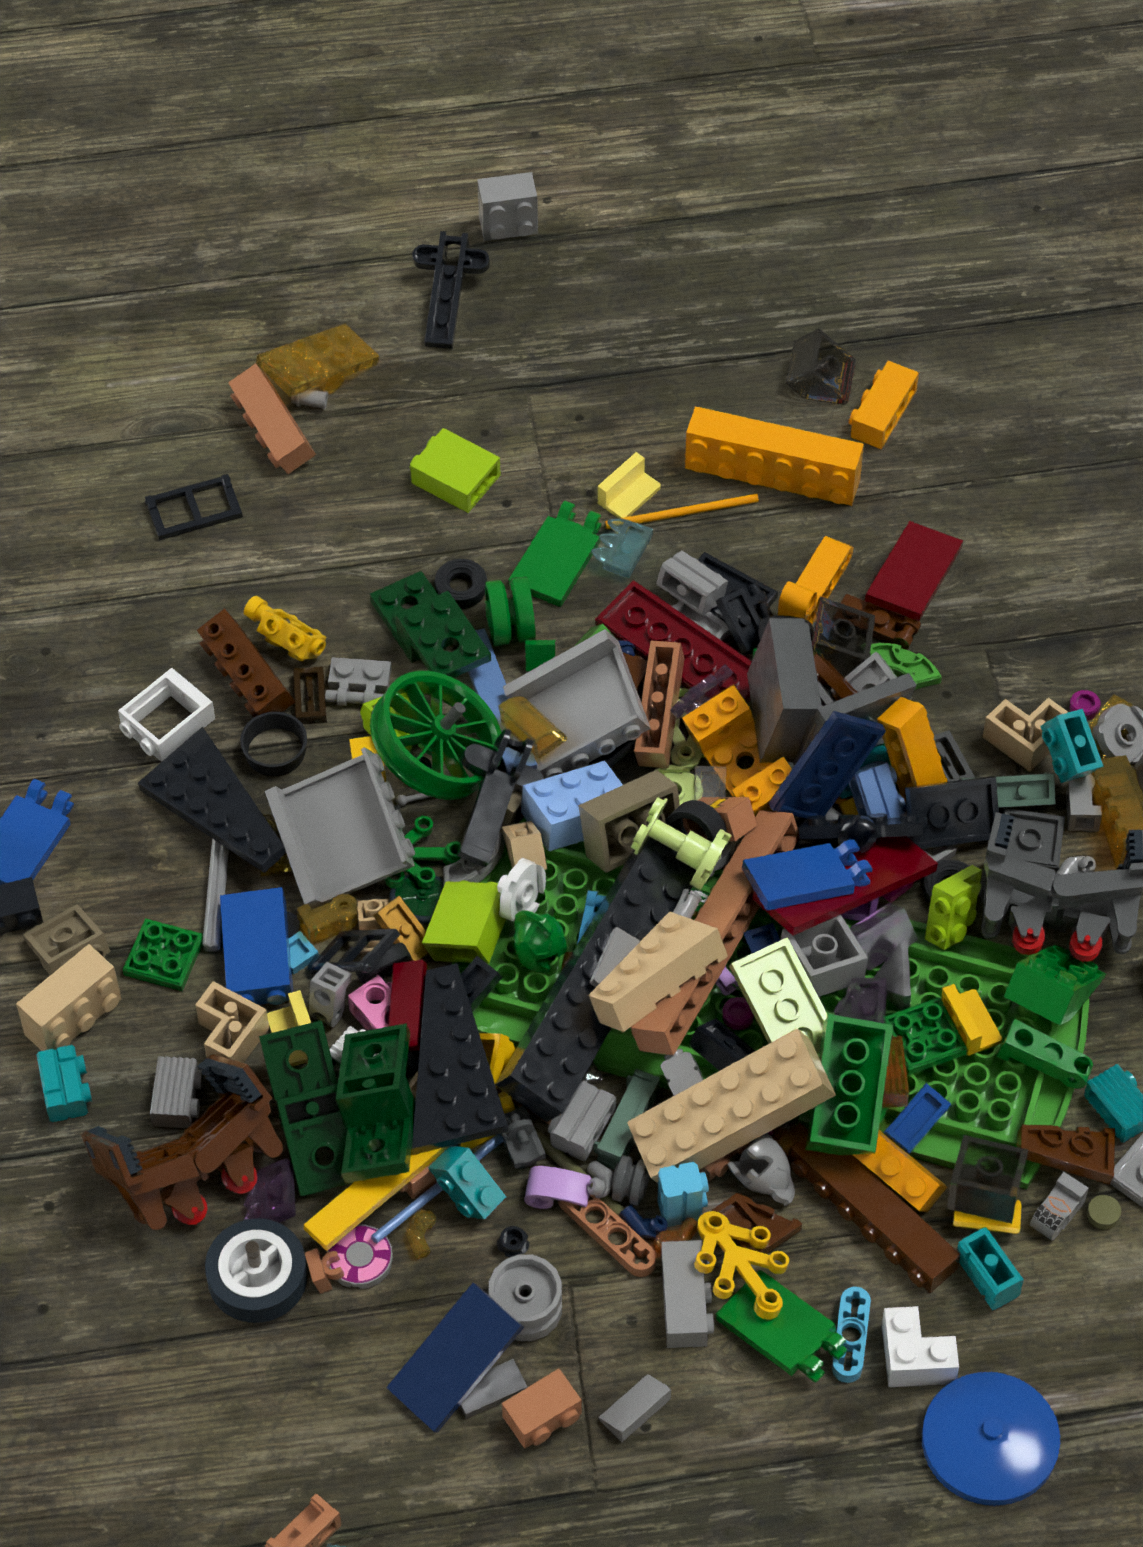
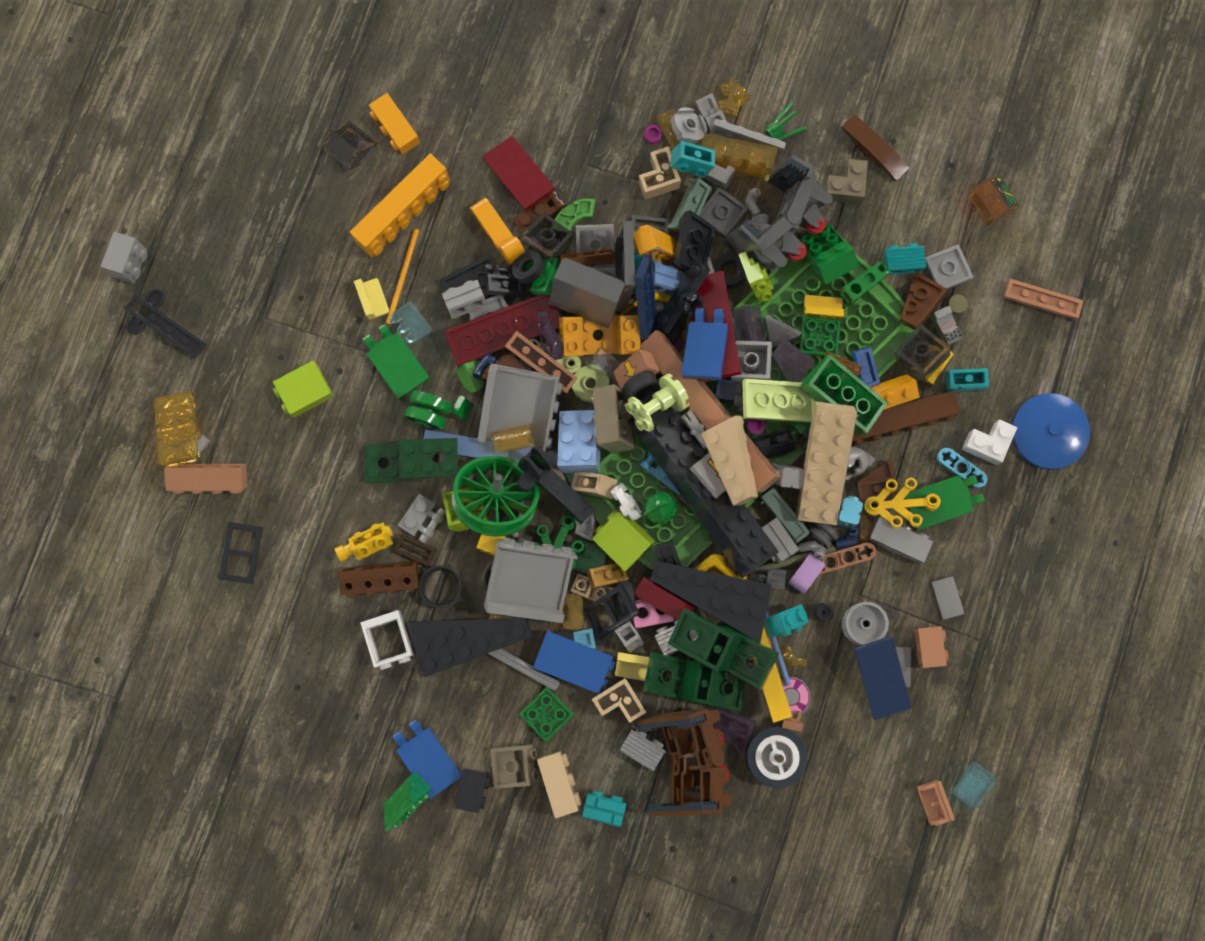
camera: 60 degrees left, 25 degrees up
black tyre [435,559,487,609] -> none

